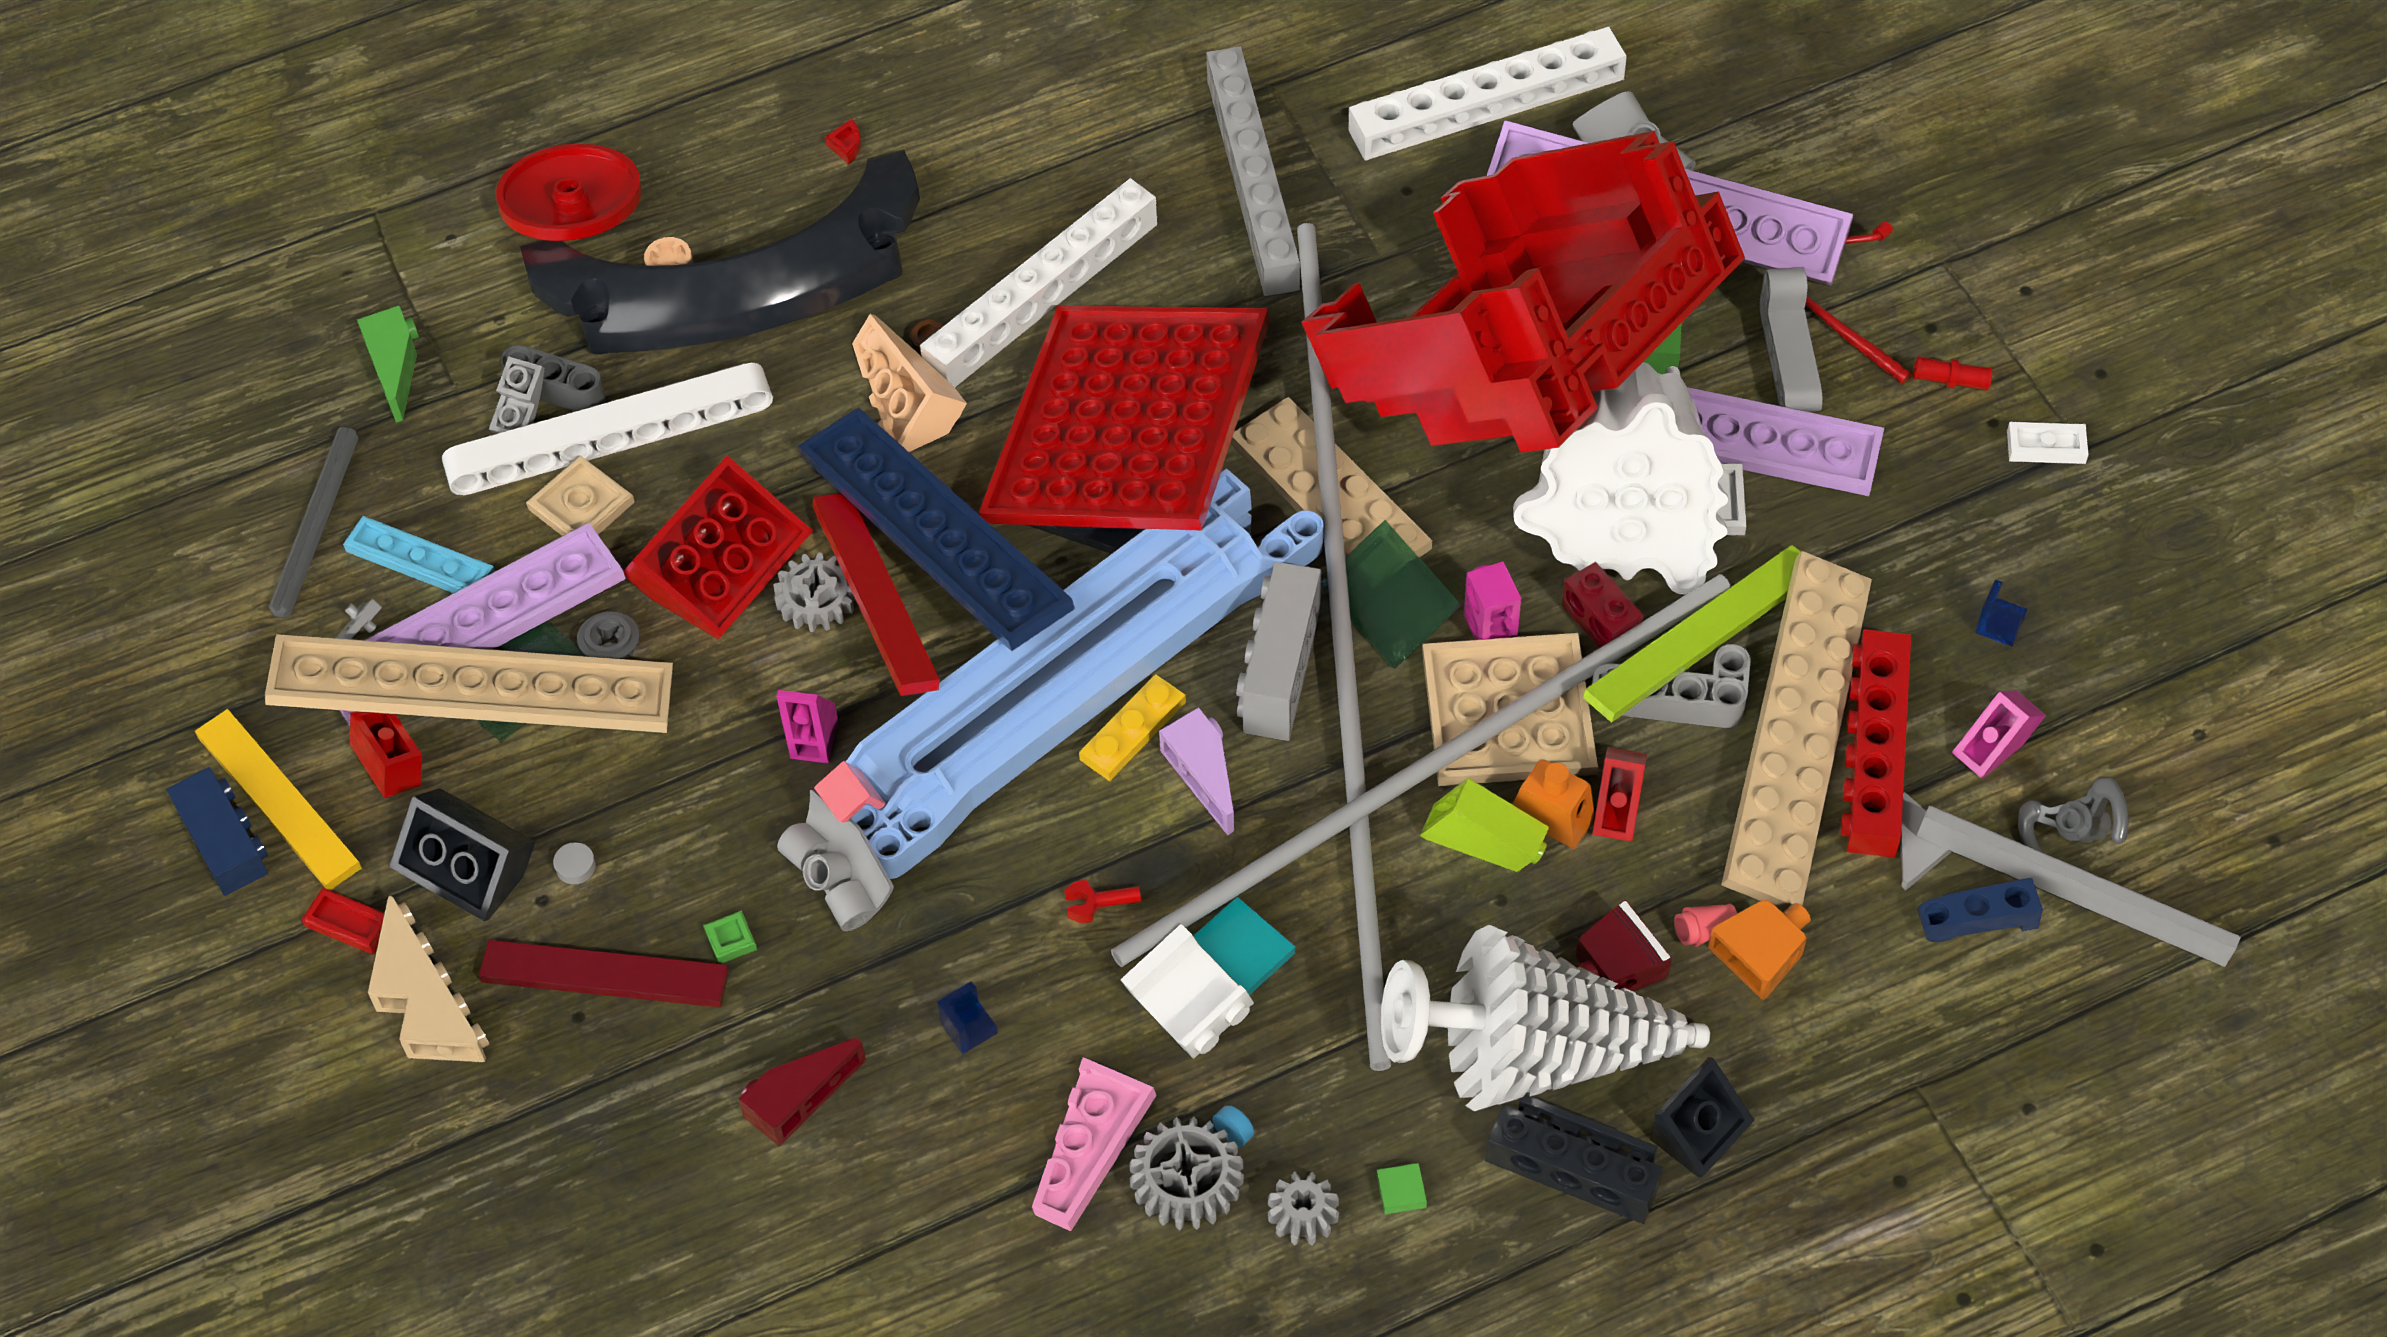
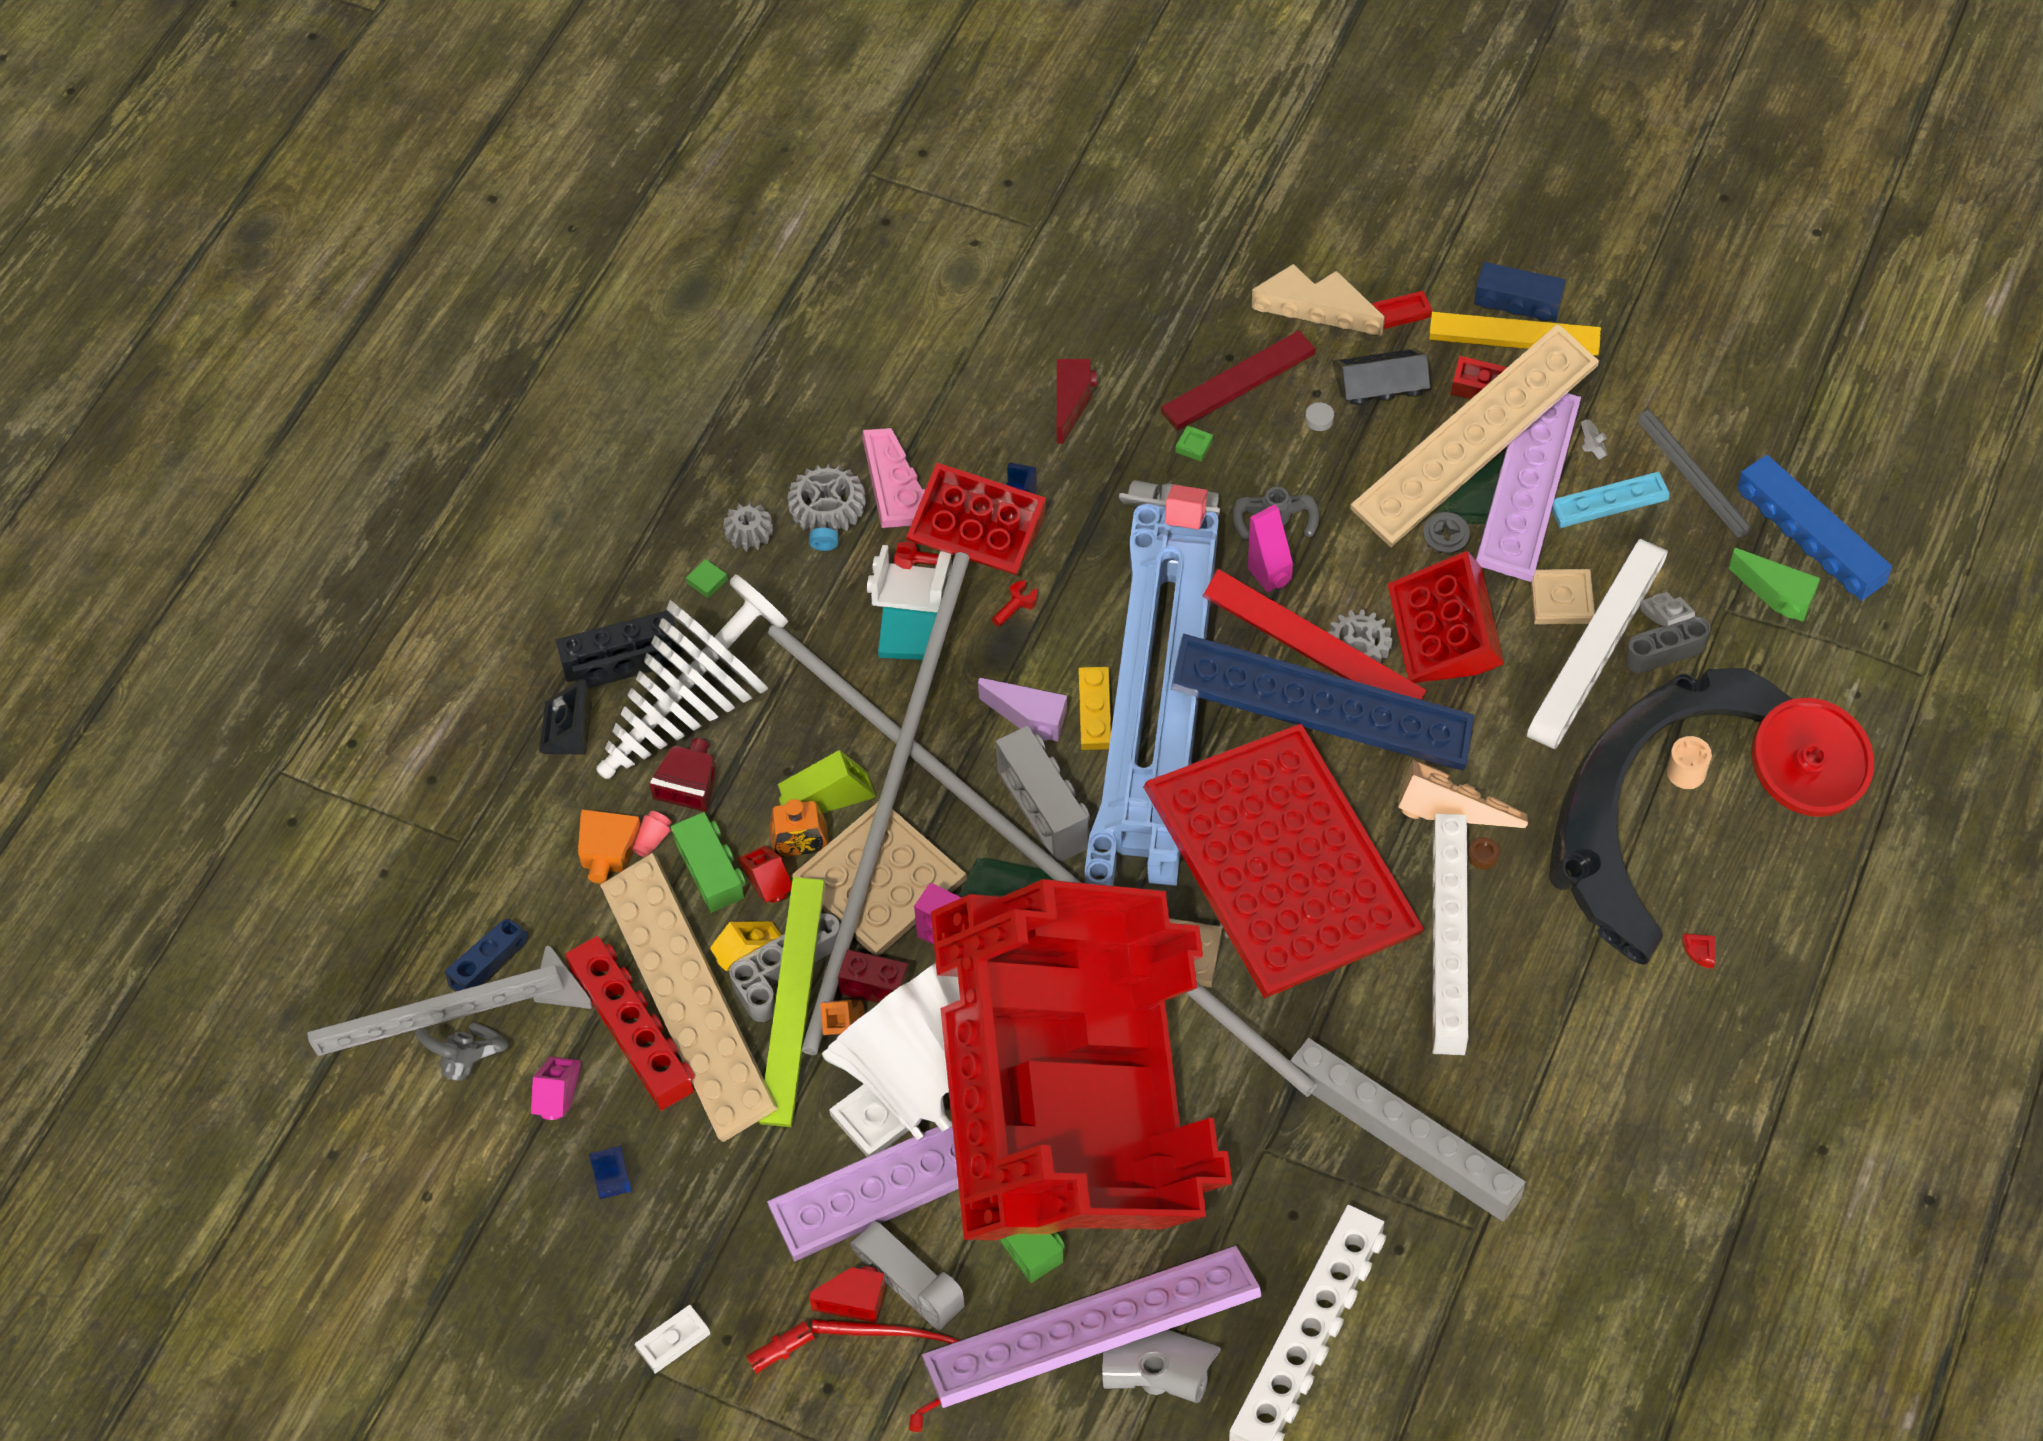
camera: 140 degrees right, 0 degrees up
none -> bright green brick [670,812,746,913]
none -> yellow slope [710,921,782,971]
none -> red slope [809,1266,886,1323]
none -> orange leg [820,1000,865,1035]
none -> red bar [894,541,939,570]
none -> red slope [906,462,1046,576]
none -> dark grey piece [1233,487,1319,540]
none -> blue brick [1737,454,1892,601]

